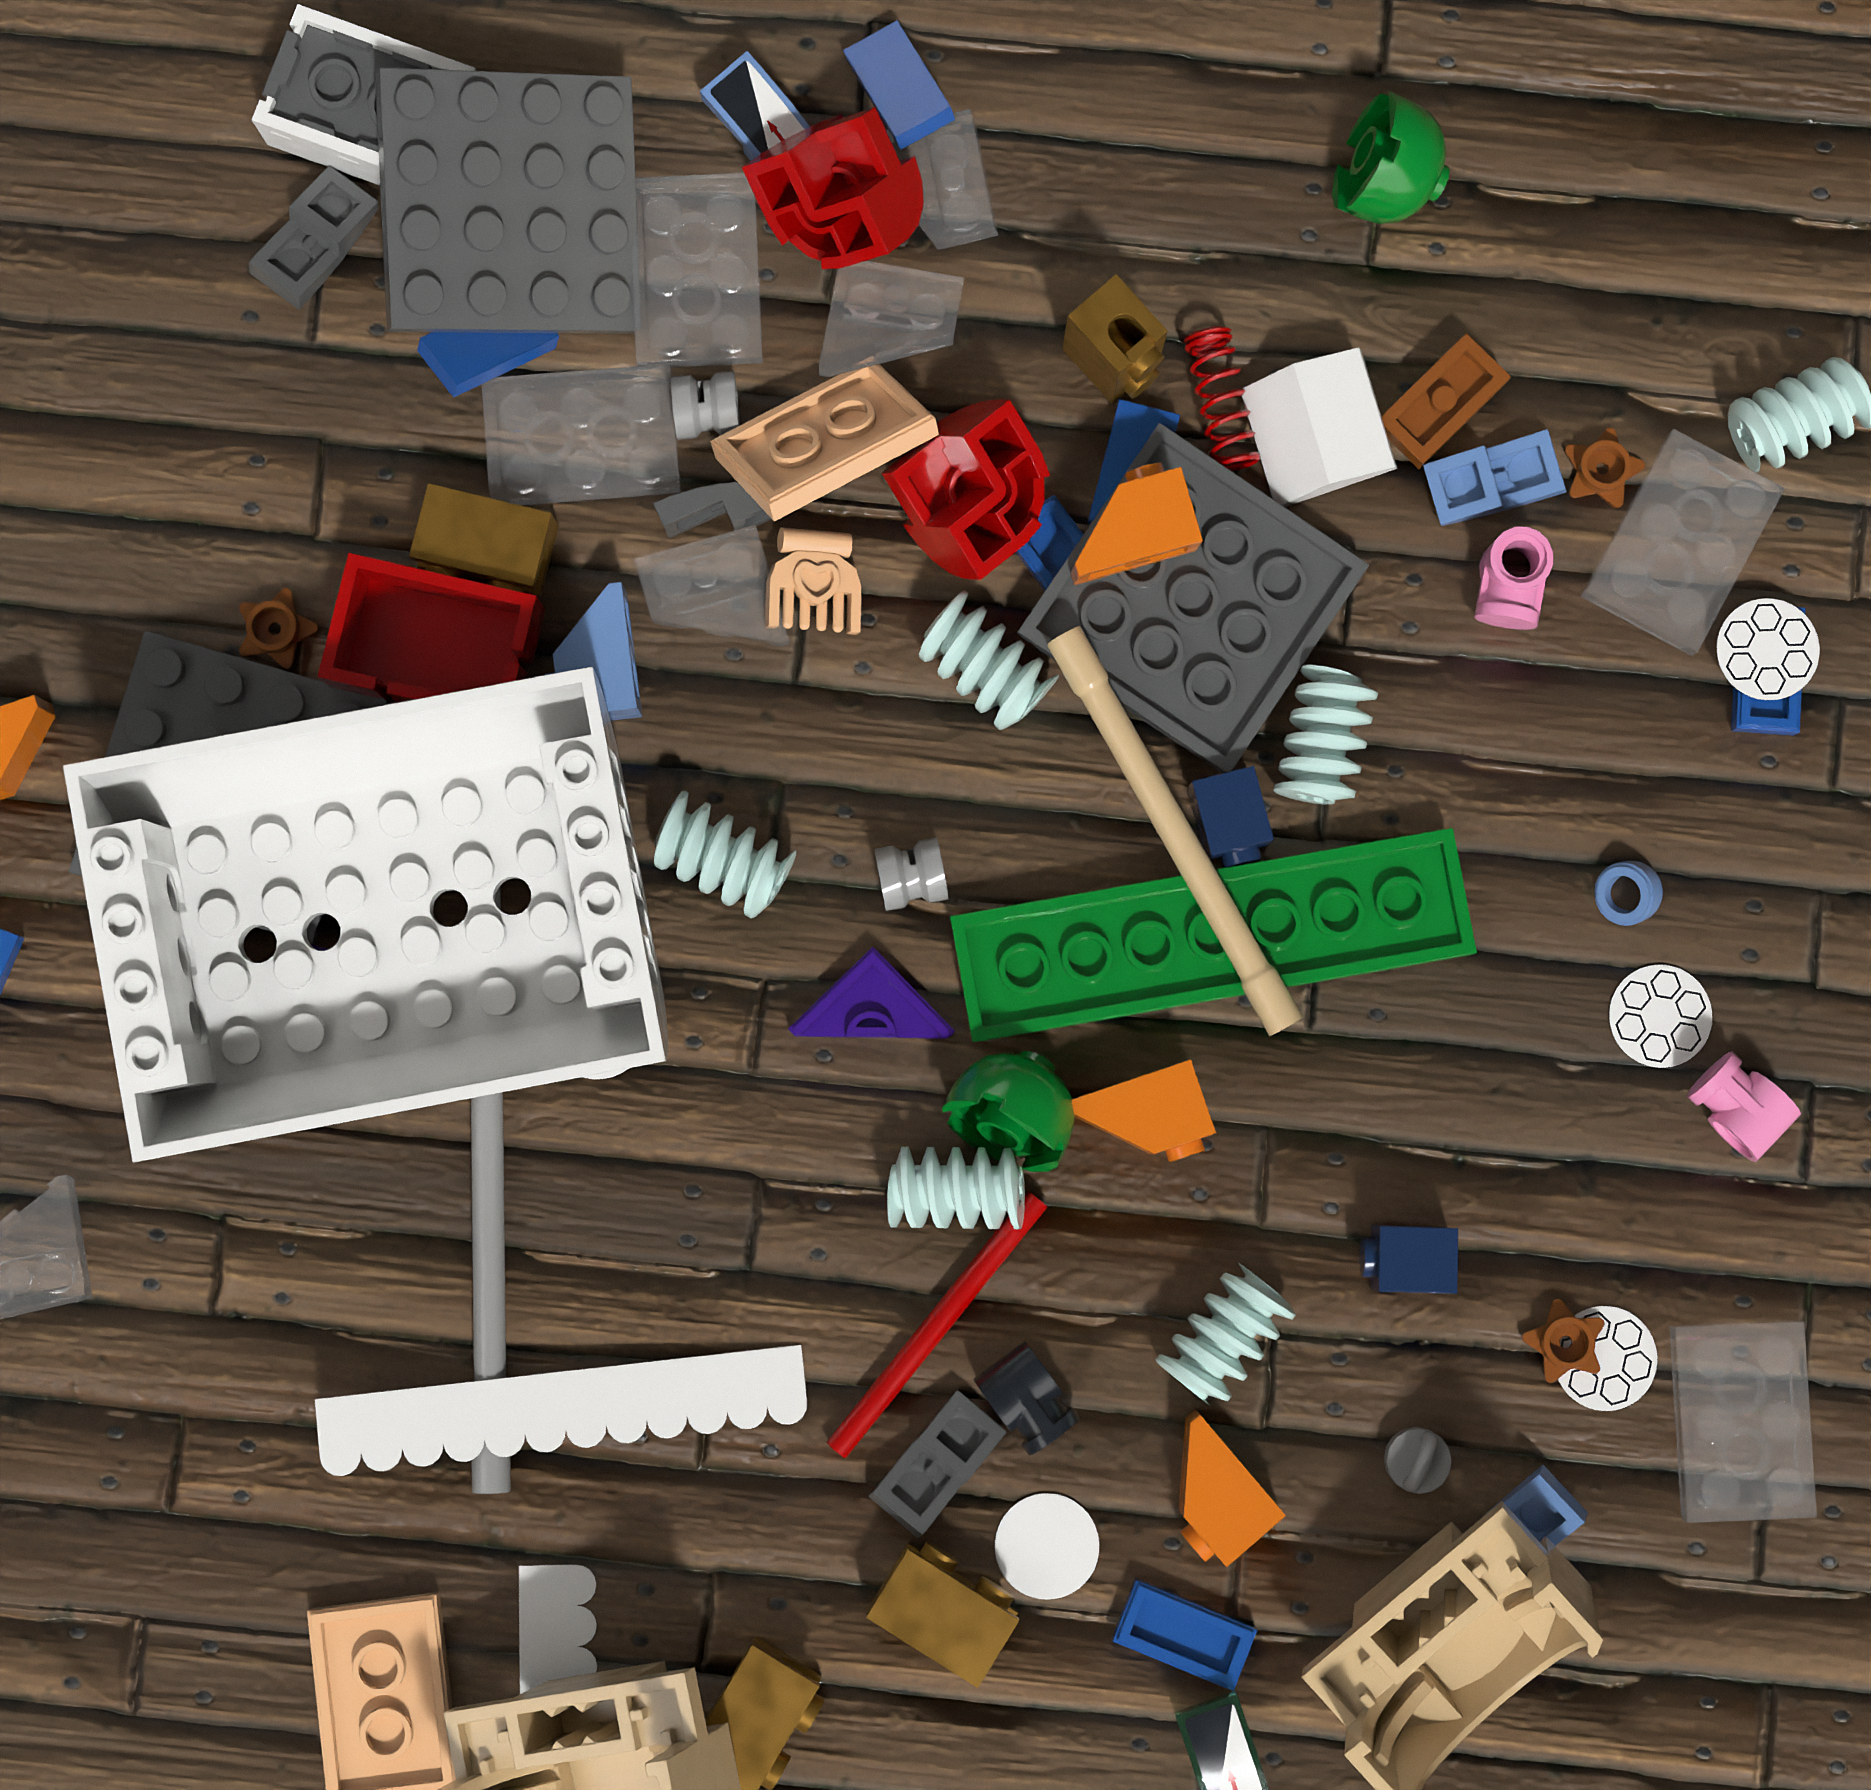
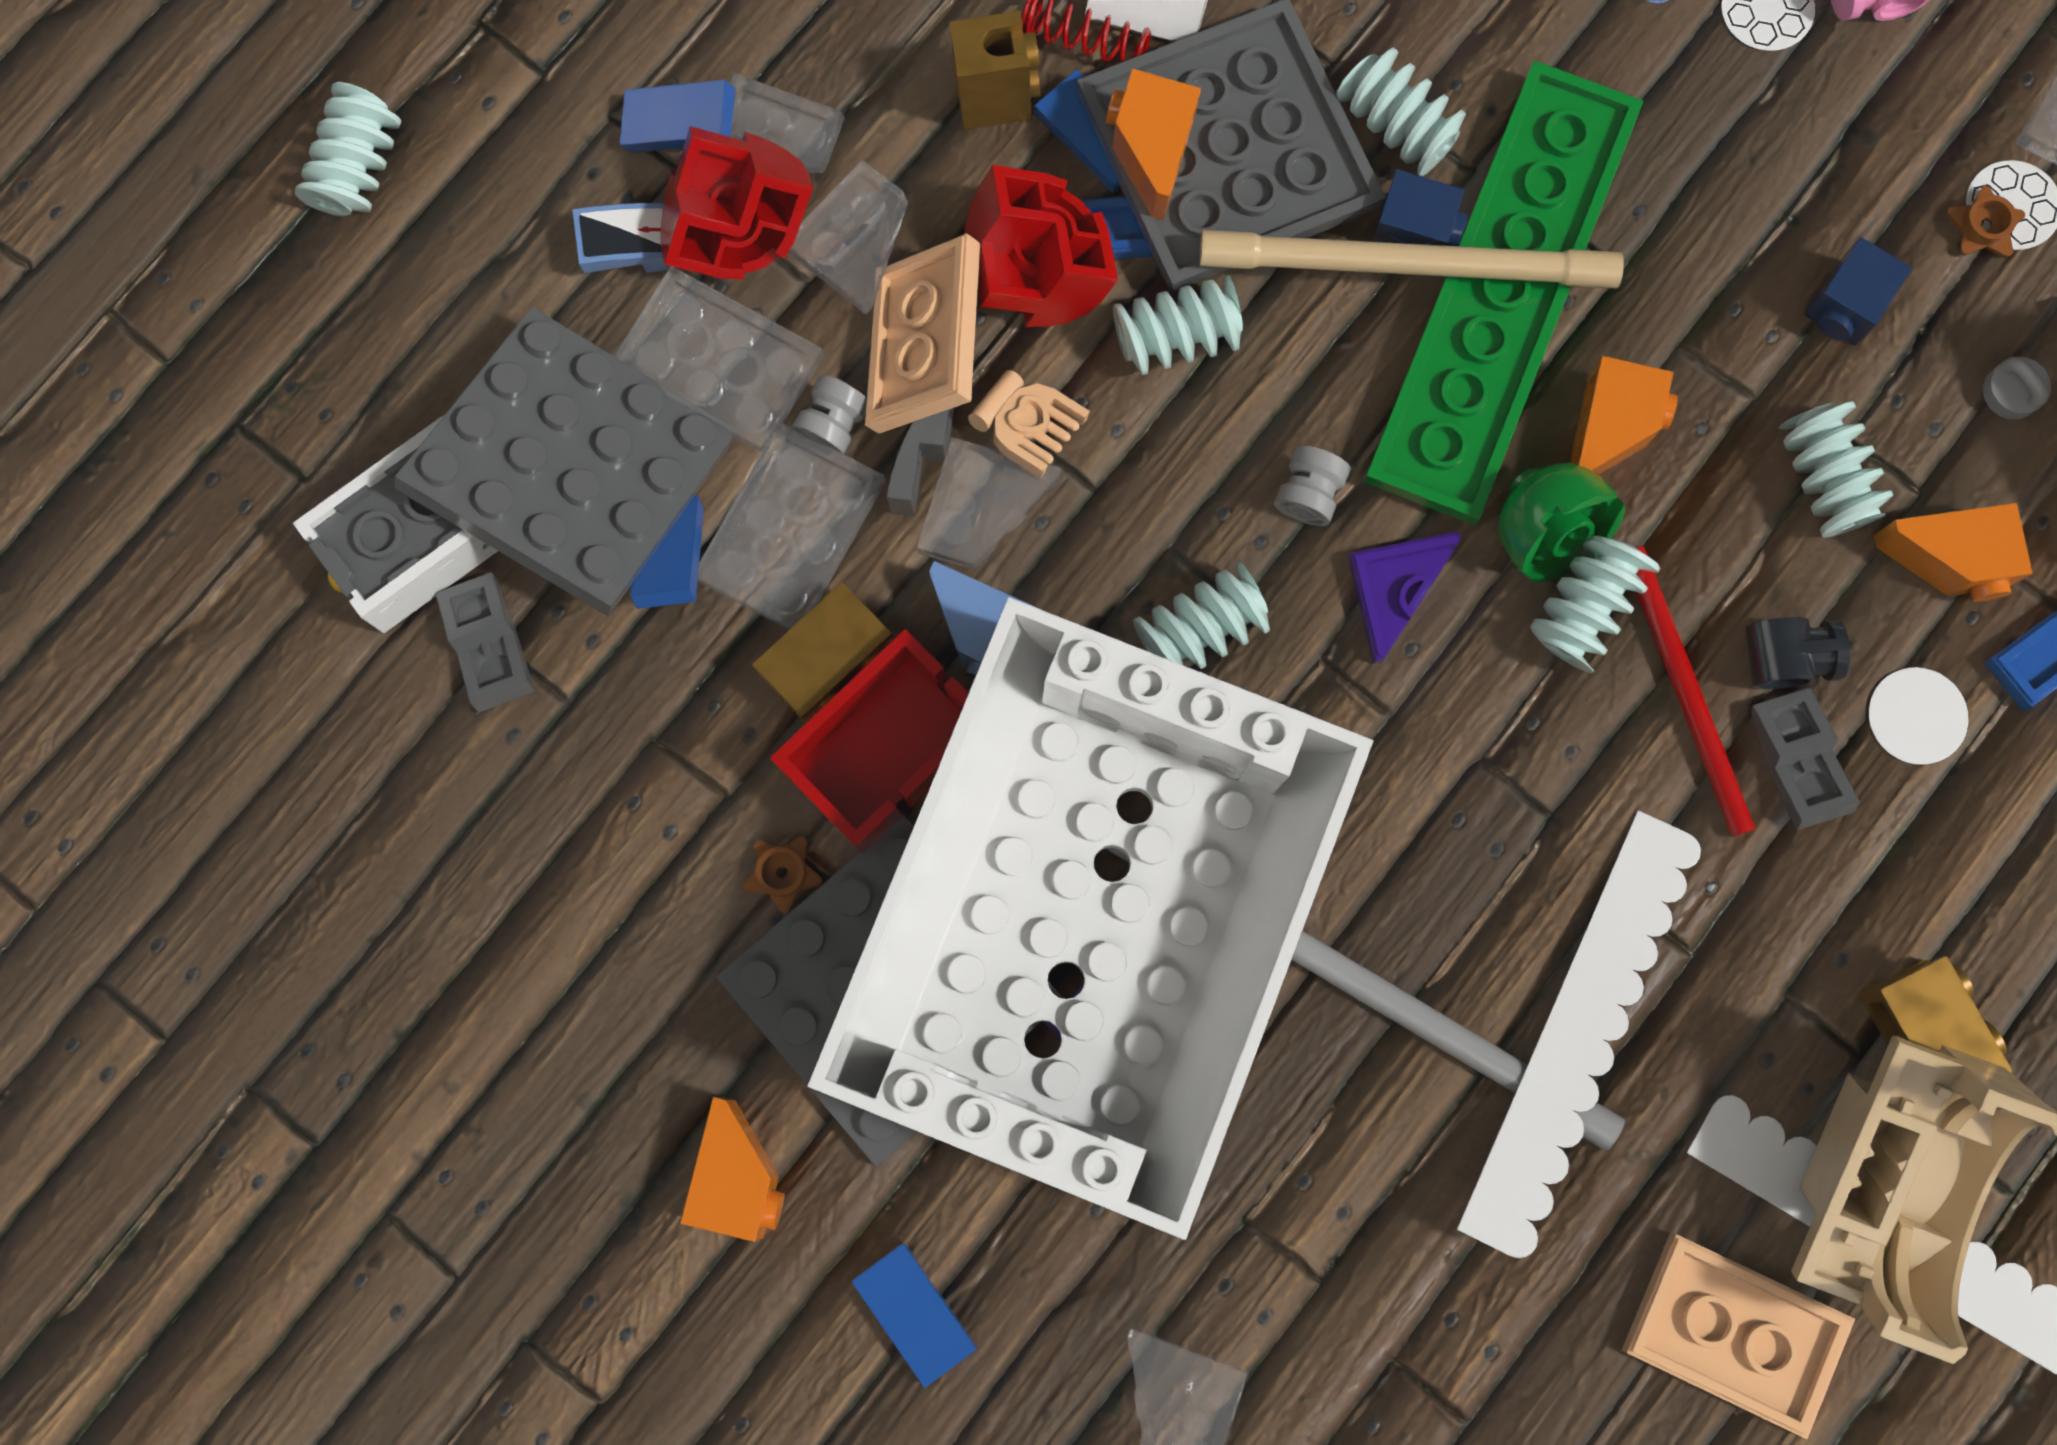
camera: 50 degrees left, 5 degrees down
pearl gold brick [866,1541,1019,1688] -> none

